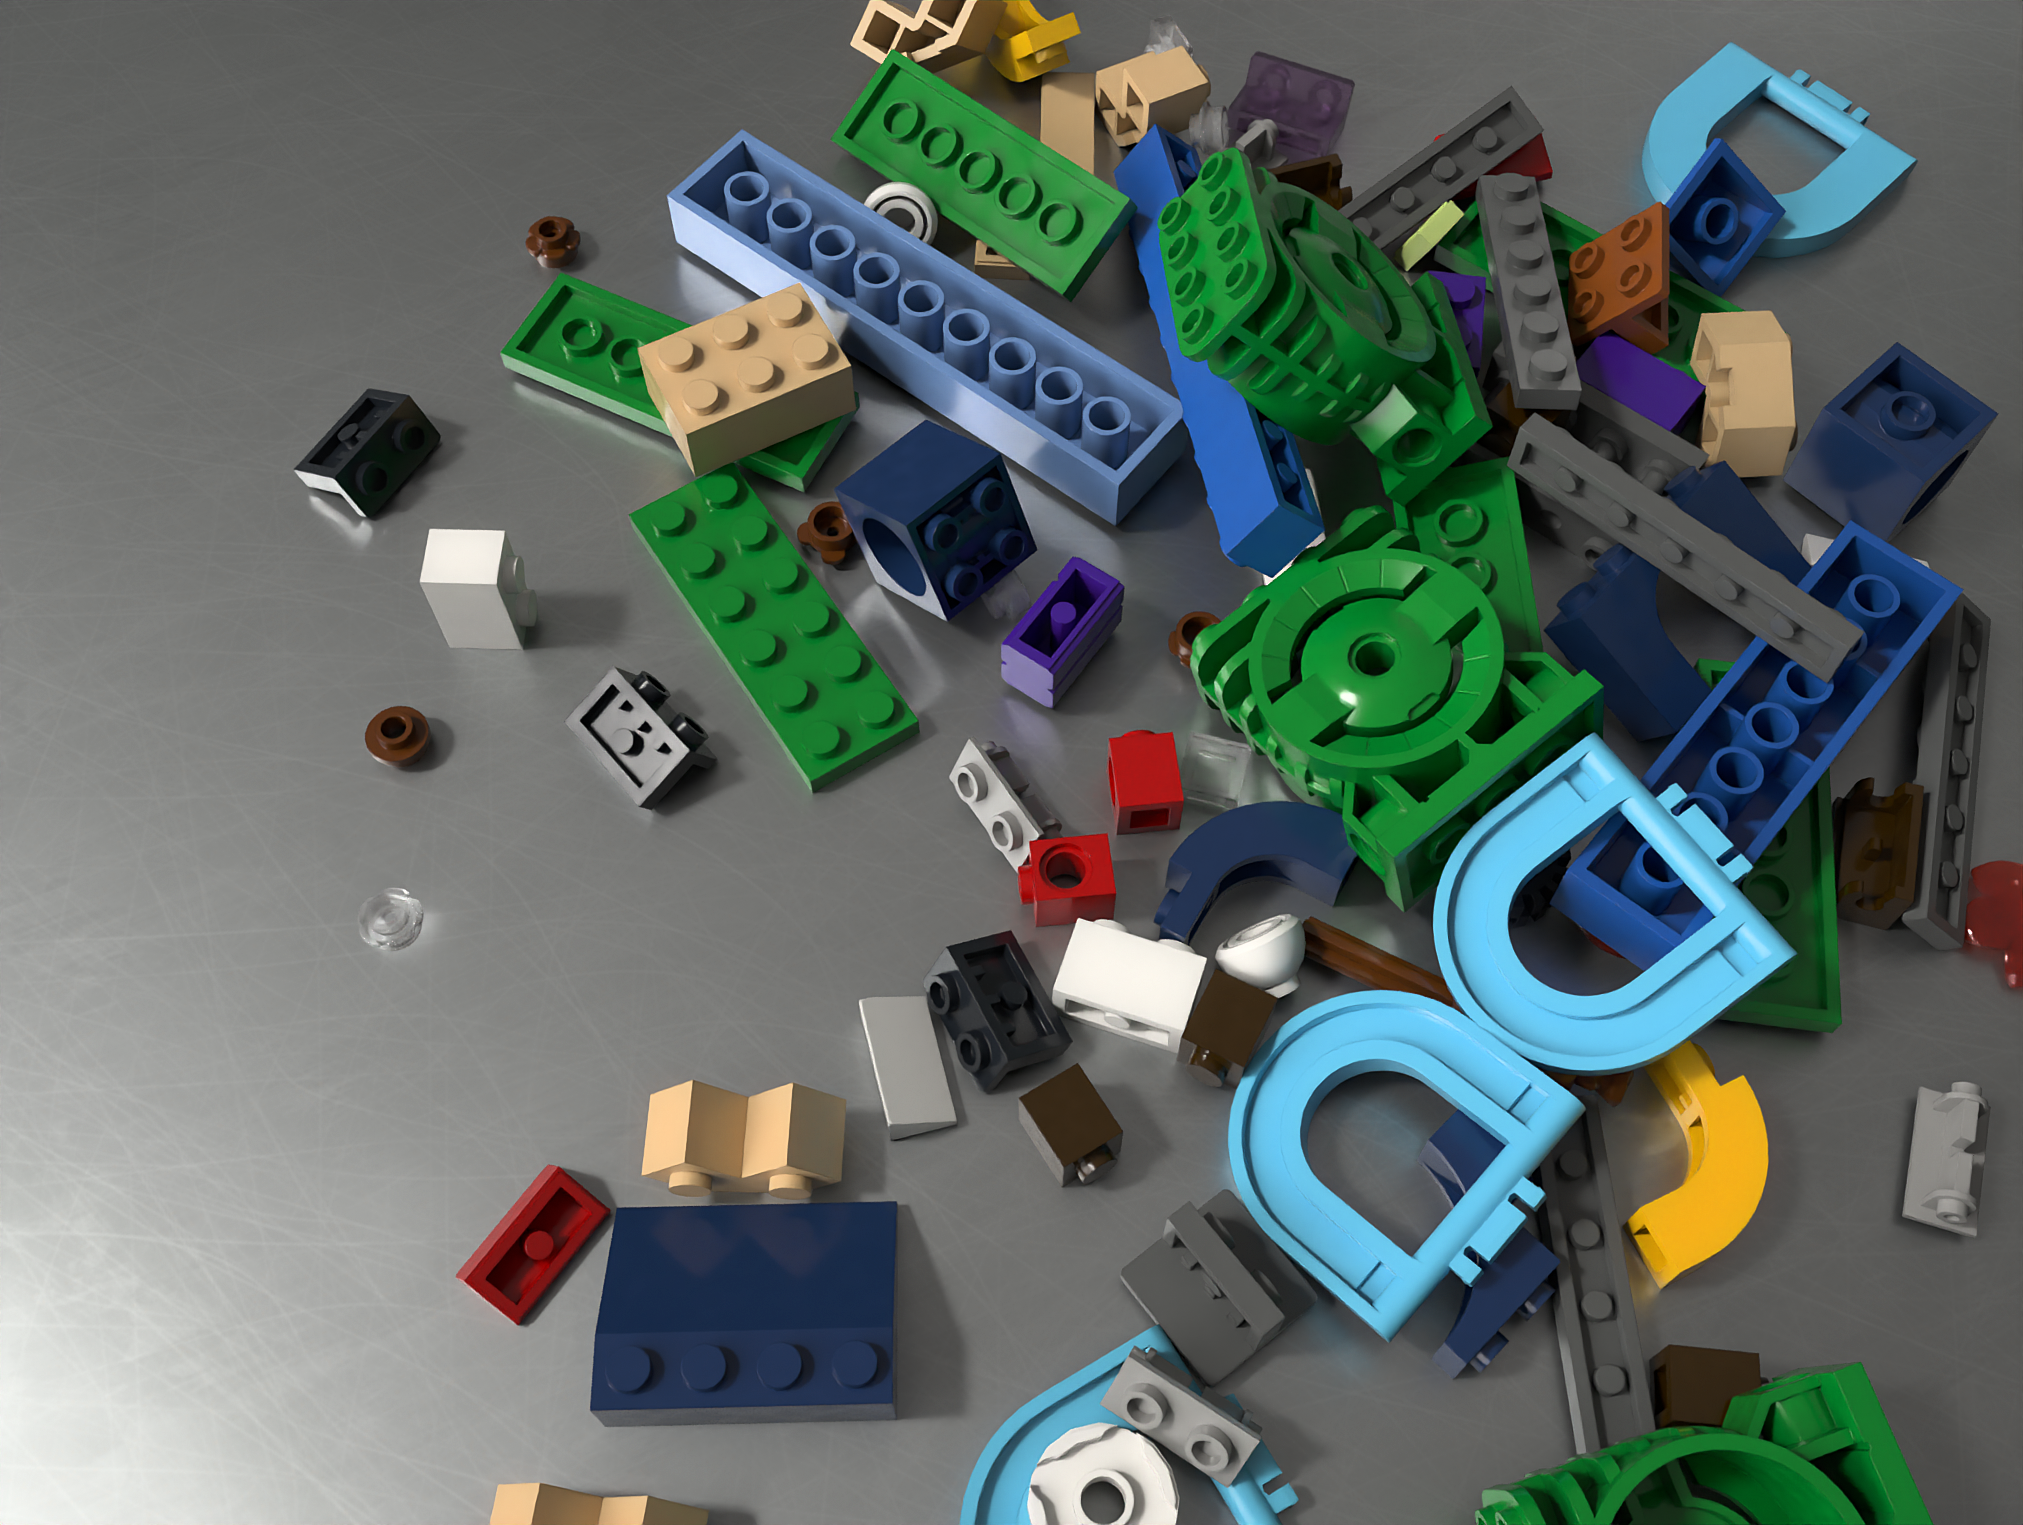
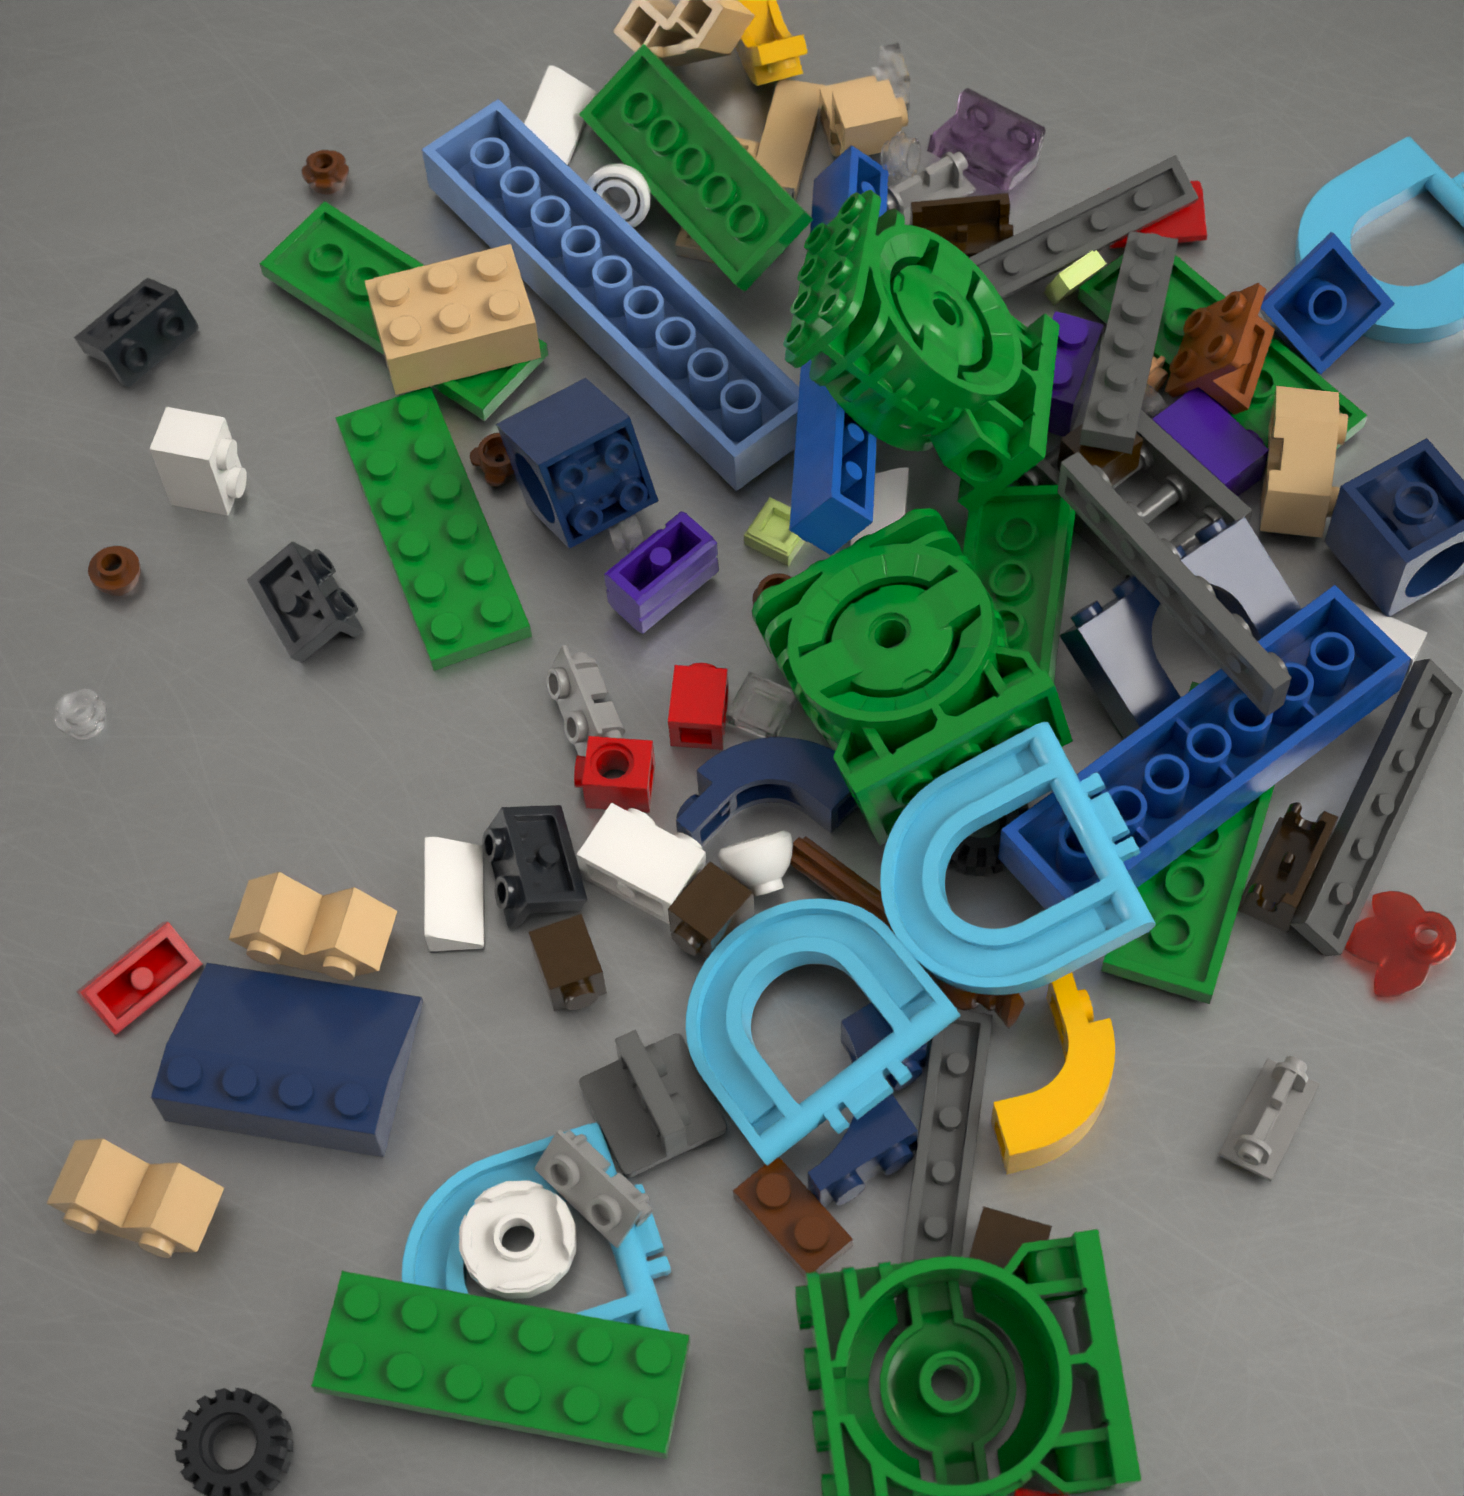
camera: 15 degrees right, 0 degrees up
none -> white slope [524,65,597,165]
none -> reddish brown plate [733,1157,853,1278]
none -> yellowish green tile [744,497,805,566]

